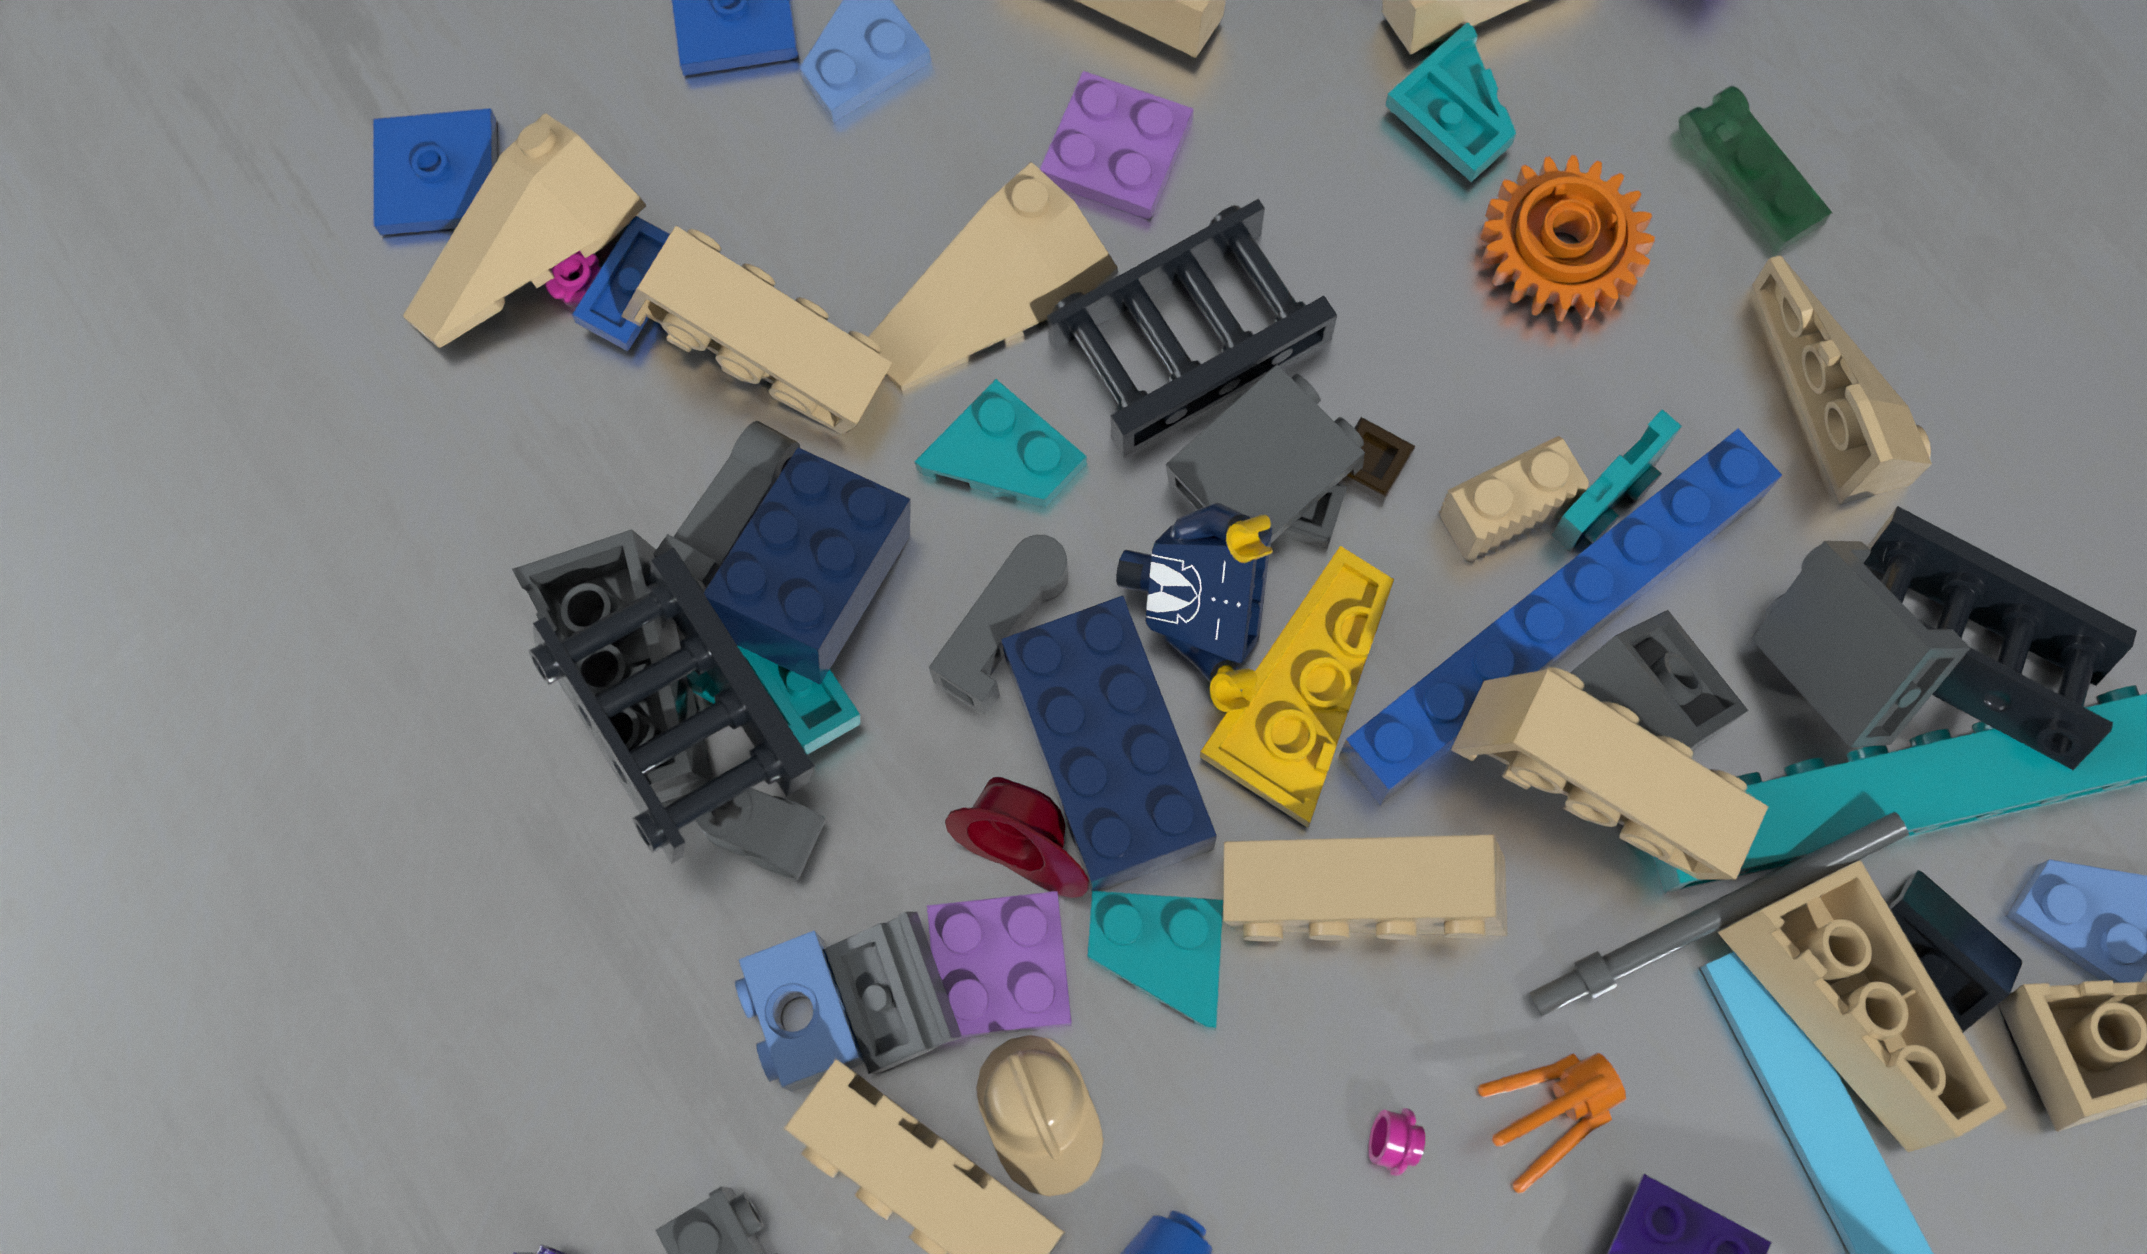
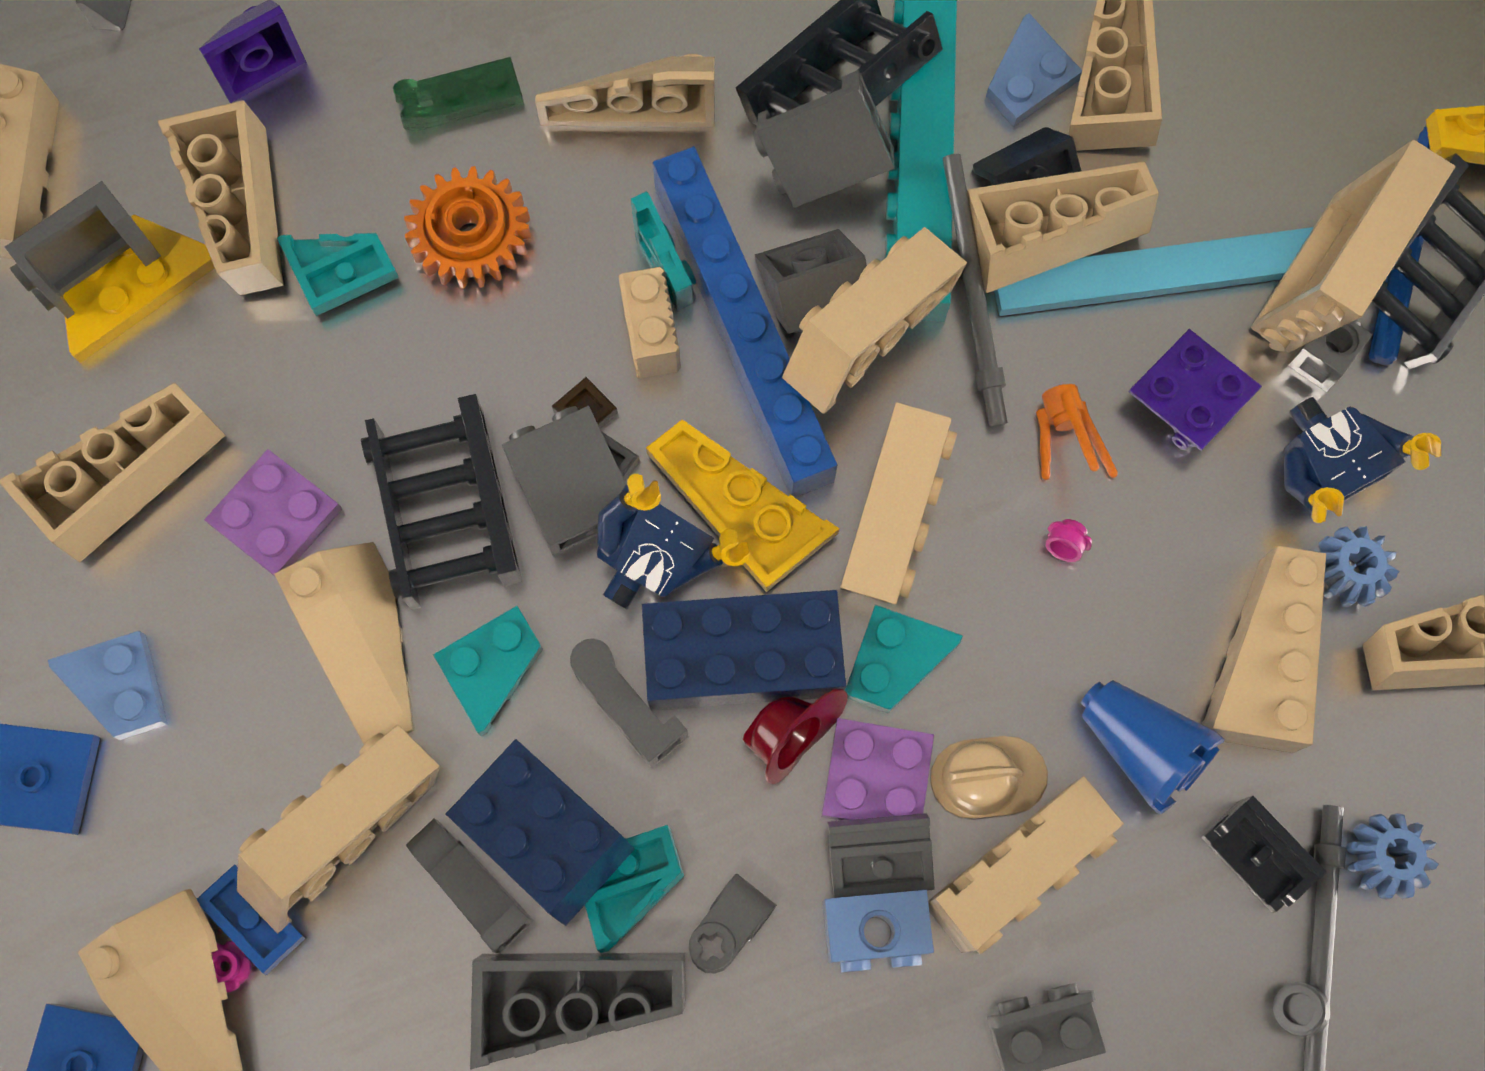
camera: 80 degrees left, 0 degrees up
black fence [529,548,815,864] -> none

